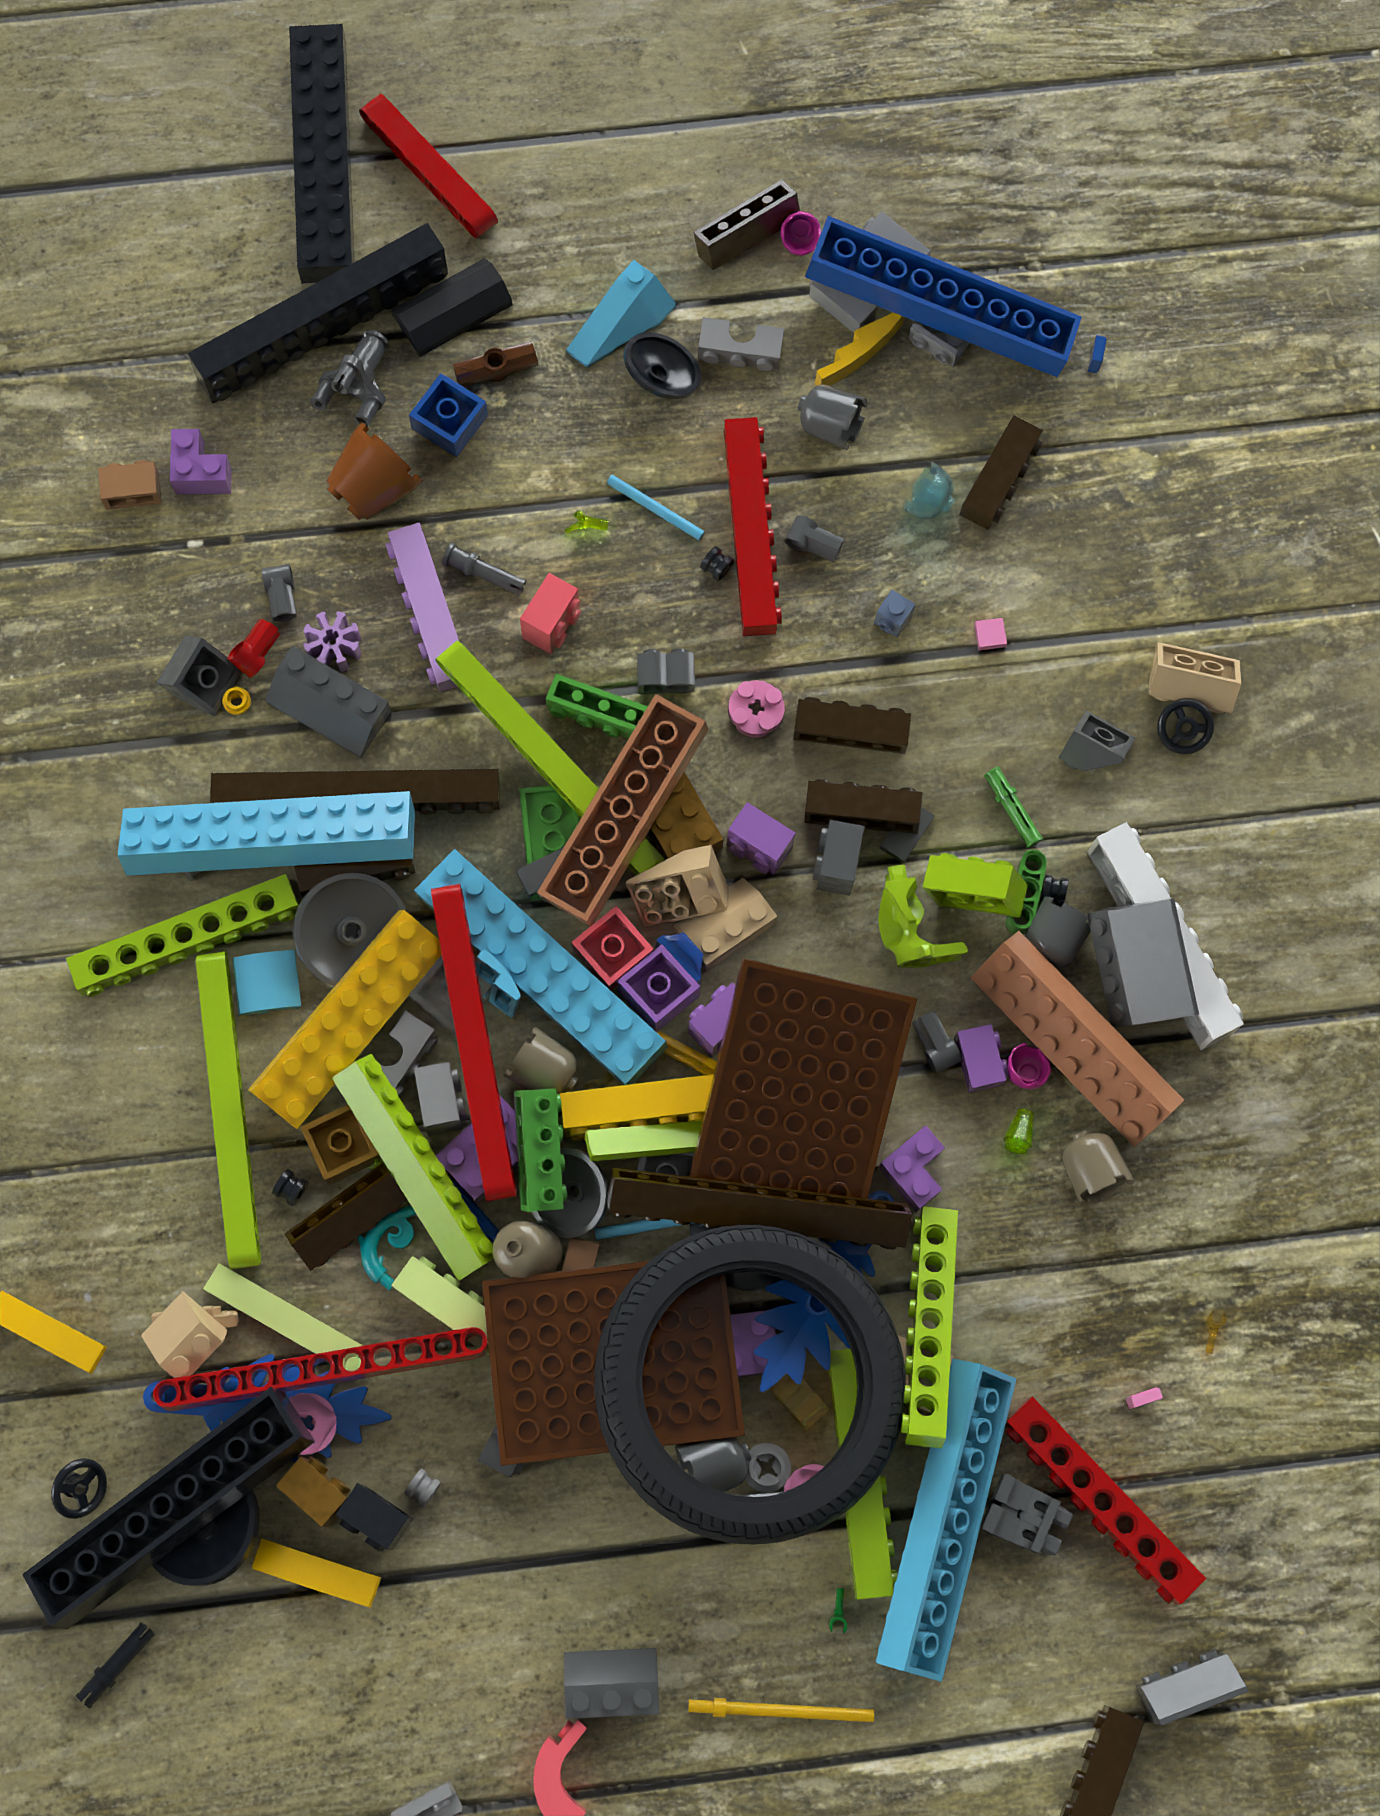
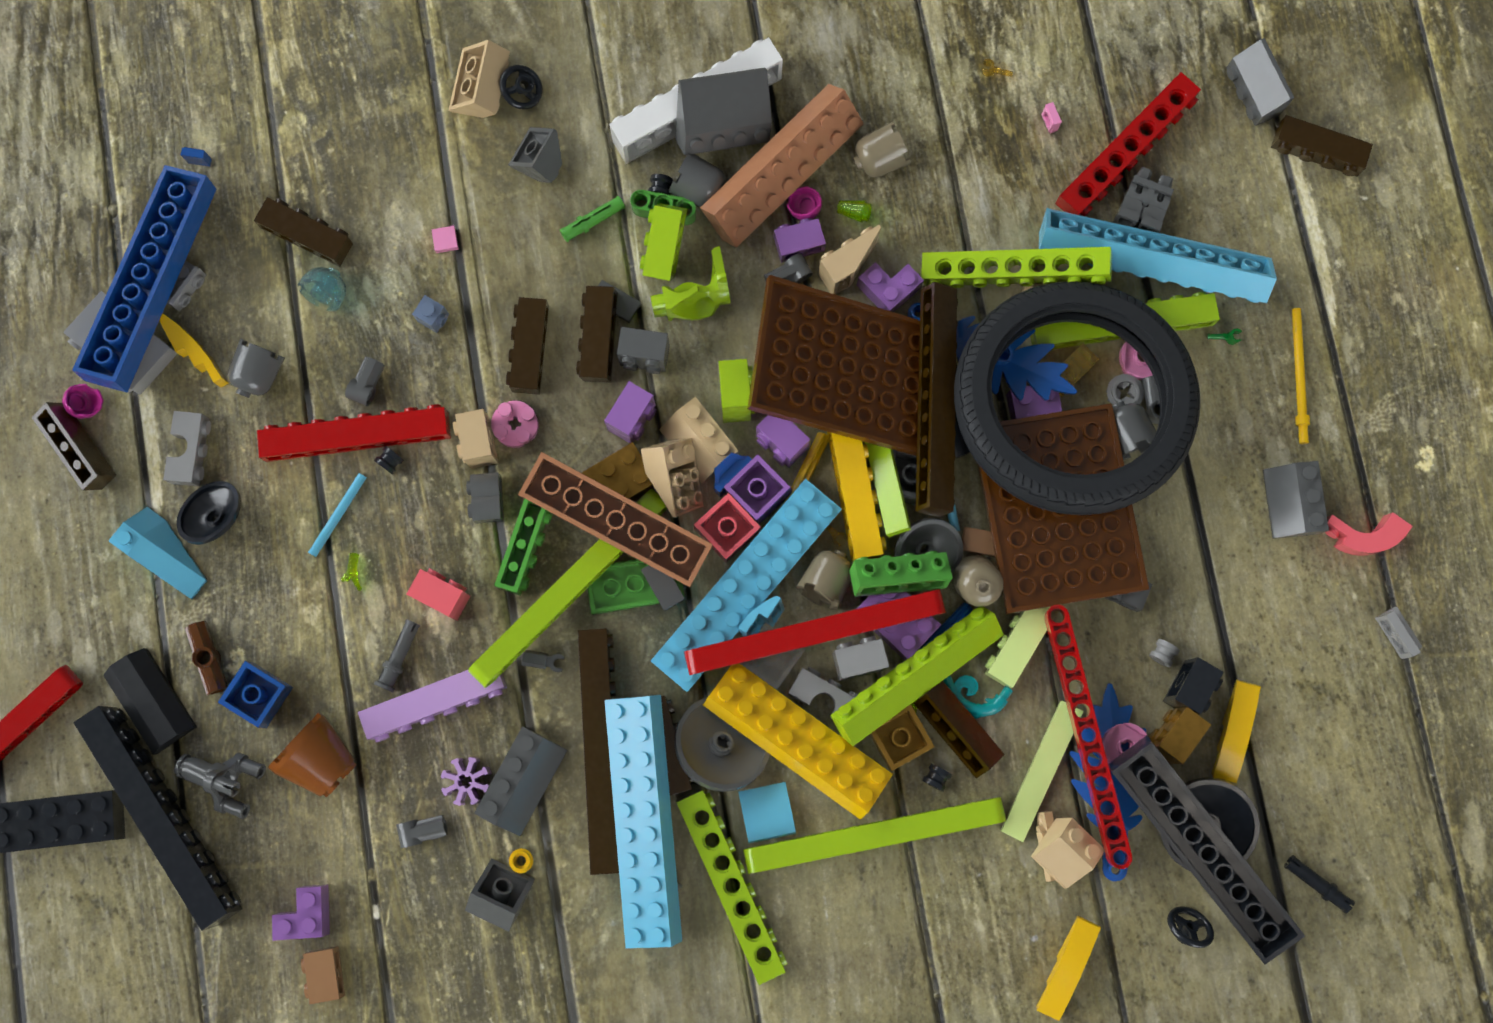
camera: 90 degrees left, 5 degrees up
red piece [227,619,280,678] -> none
none -> tan brick [453,409,499,469]
none -> dark grey bar [521,650,565,673]
none -> lime brick [718,359,755,423]
none -> tan slope [818,225,881,295]

